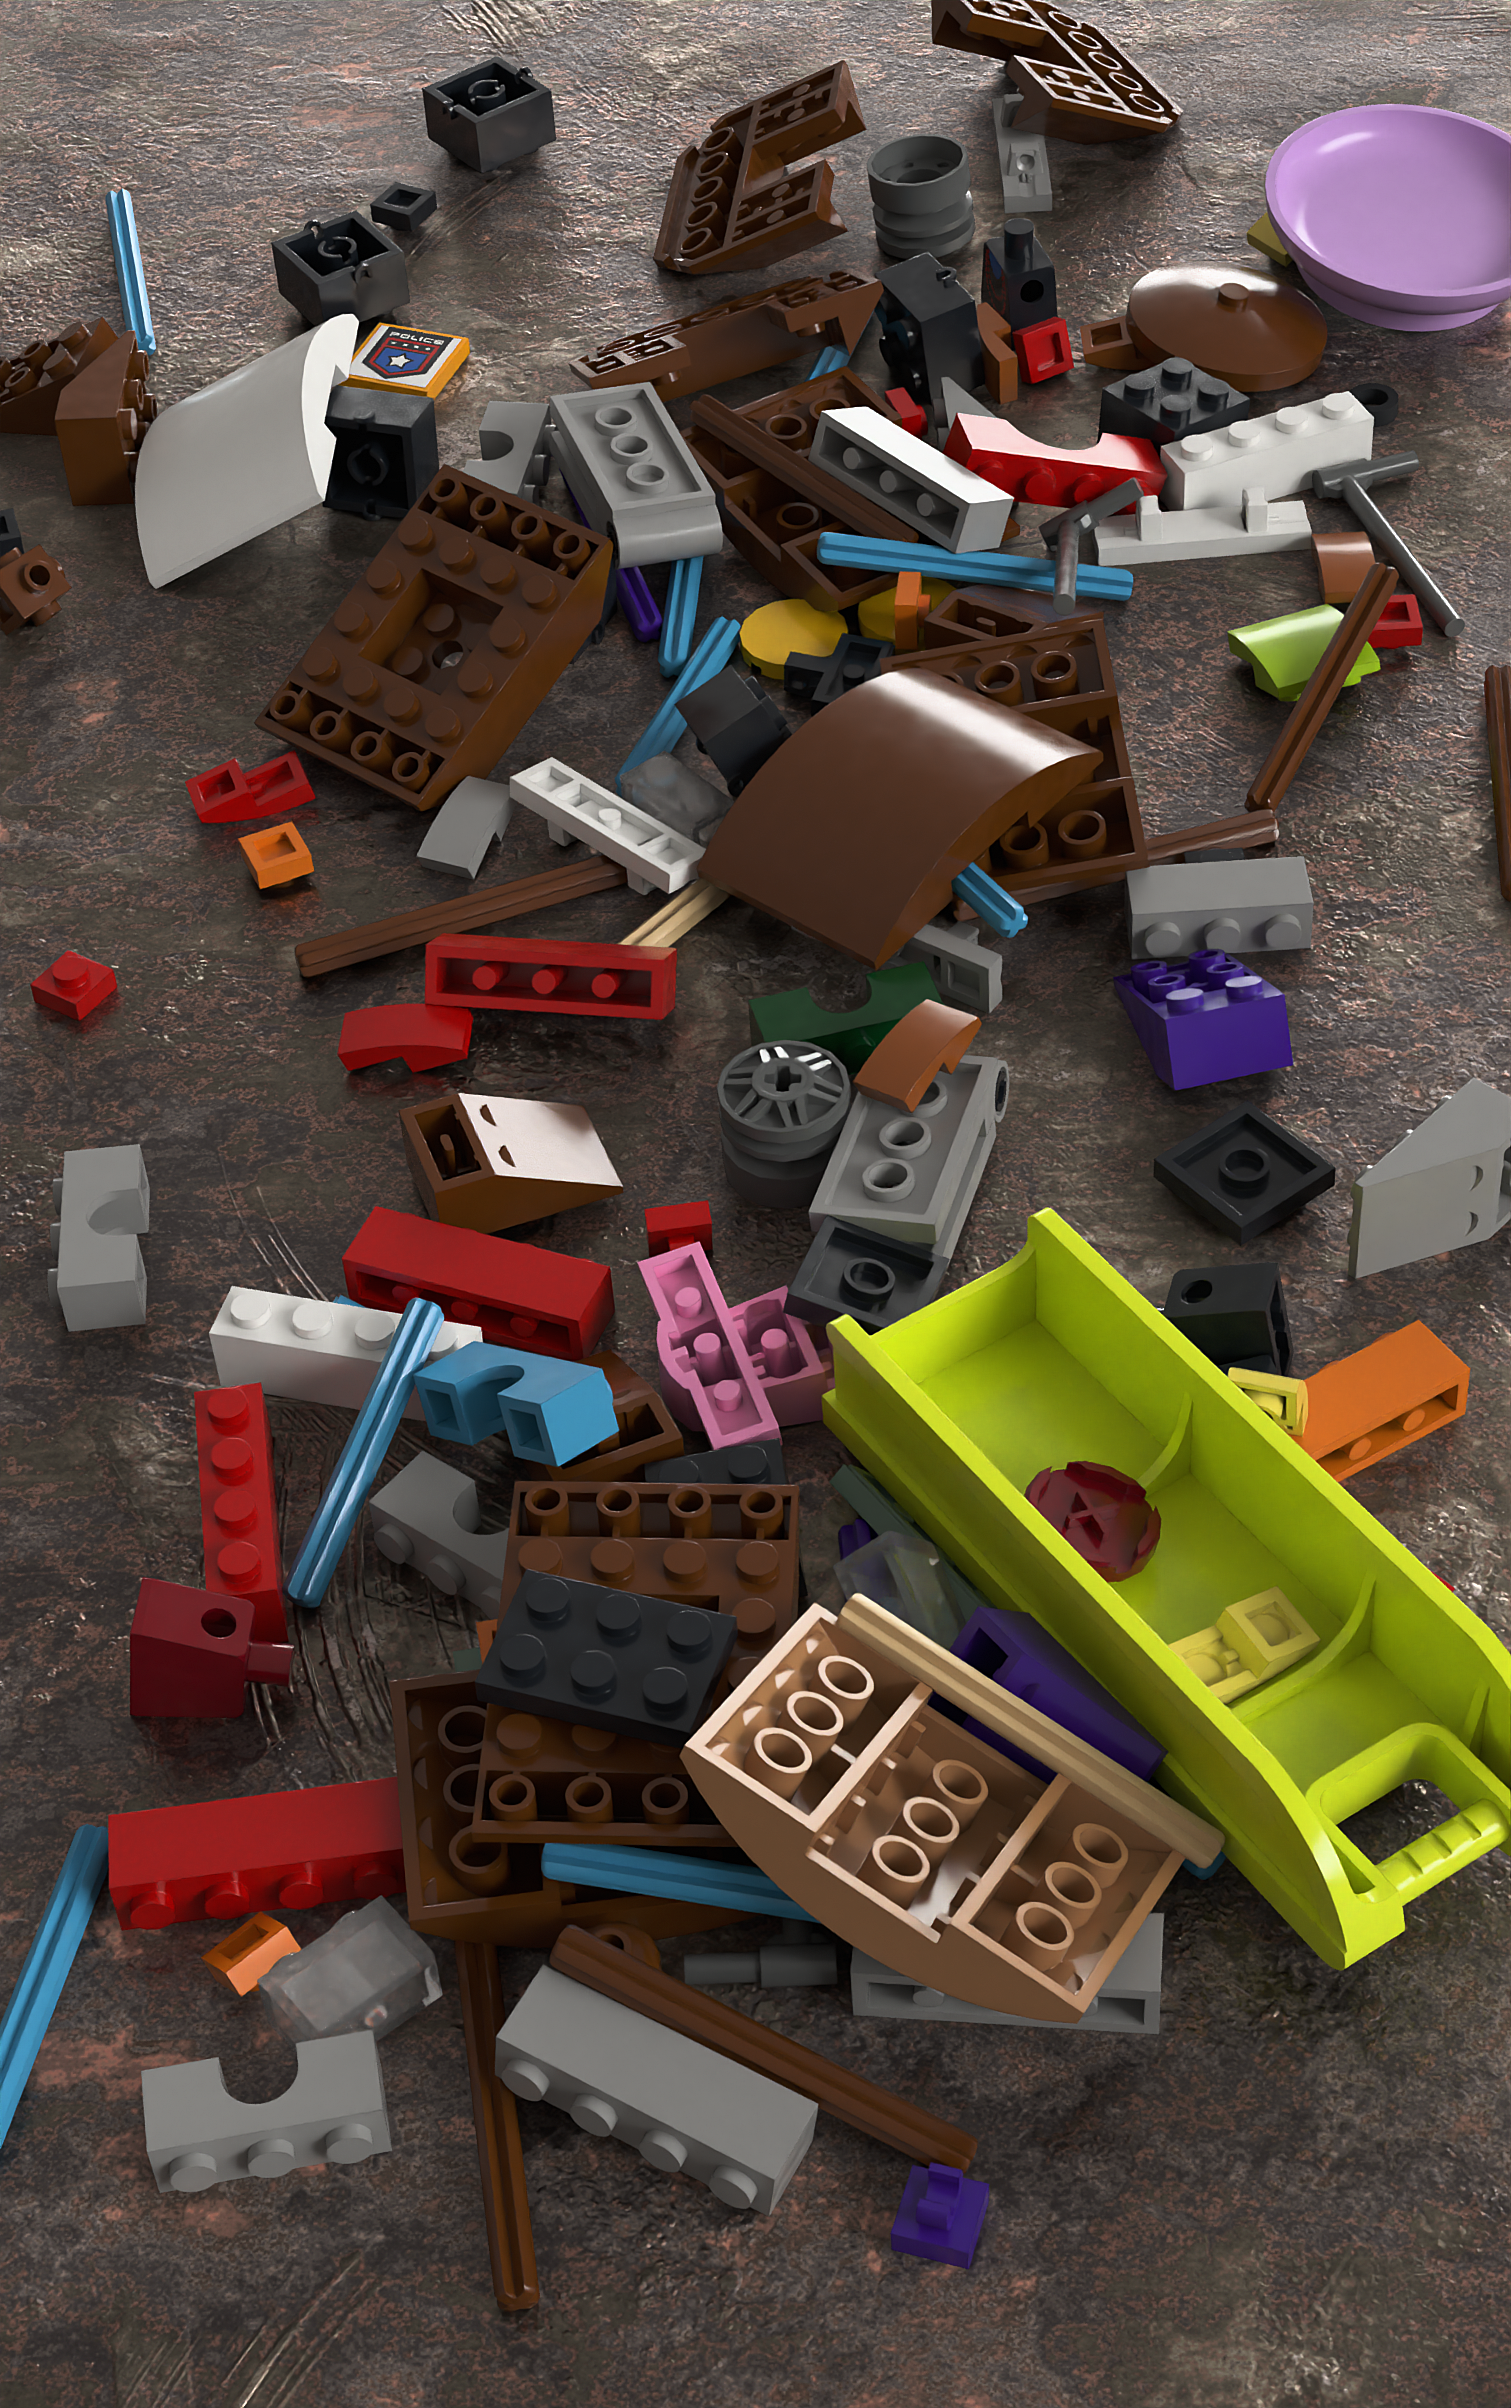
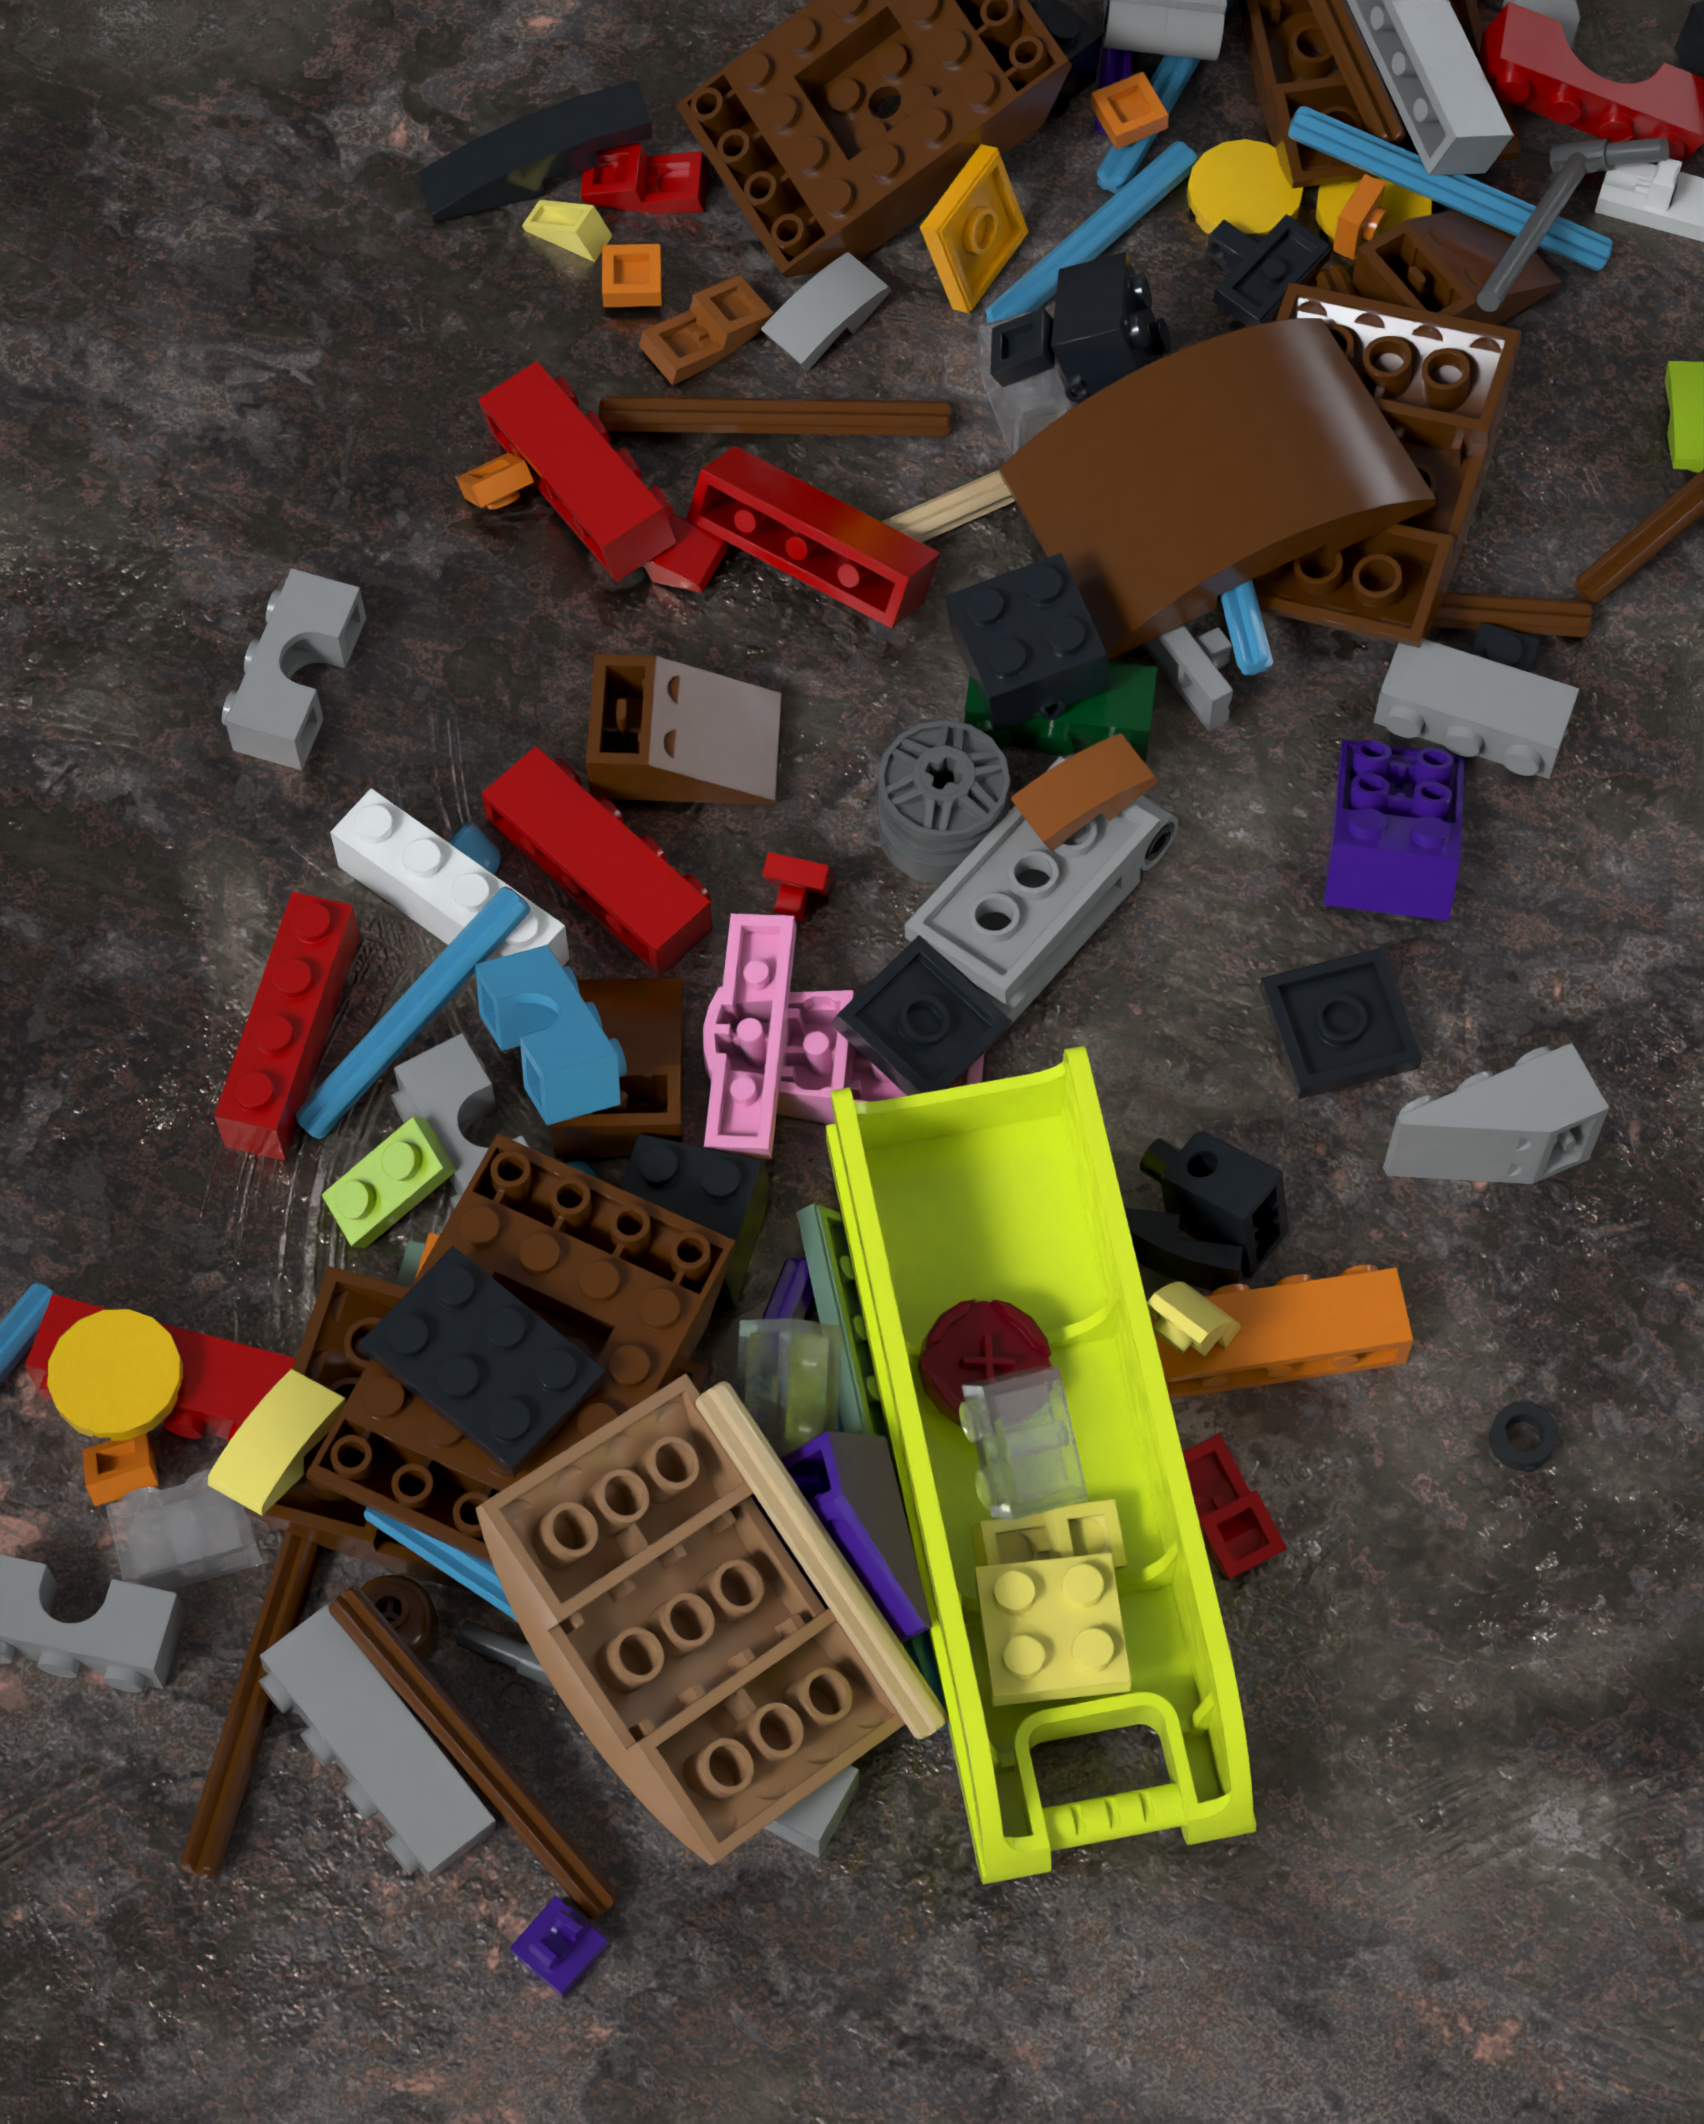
camera: 20 degrees right, 20 degrees up
red plate [30,950,117,1022] -> none
dark red torso [130,1577,295,1718] -> none
white hinge [510,757,706,895] -> none
none -> yellow tile [47,1309,183,1441]
none -> light yellow slope [208,1369,345,1516]
none -> lime plate [321,1116,457,1248]
none -> black slope [419,80,653,222]
none -> orange plate [456,452,534,510]
none -> red brick [478,361,676,582]
none -> light yellow piece [522,200,613,262]
none -> dark orange slope [639,274,774,385]
none -> light orange tile [920,144,1029,314]
none -> black brick [945,553,1110,733]
none -> clear brick [959,1366,1089,1520]
none -> light yellow plate [974,1553,1132,1706]
none -> black plate [990,308,1055,387]
none -> orange plate [1091,71,1169,150]

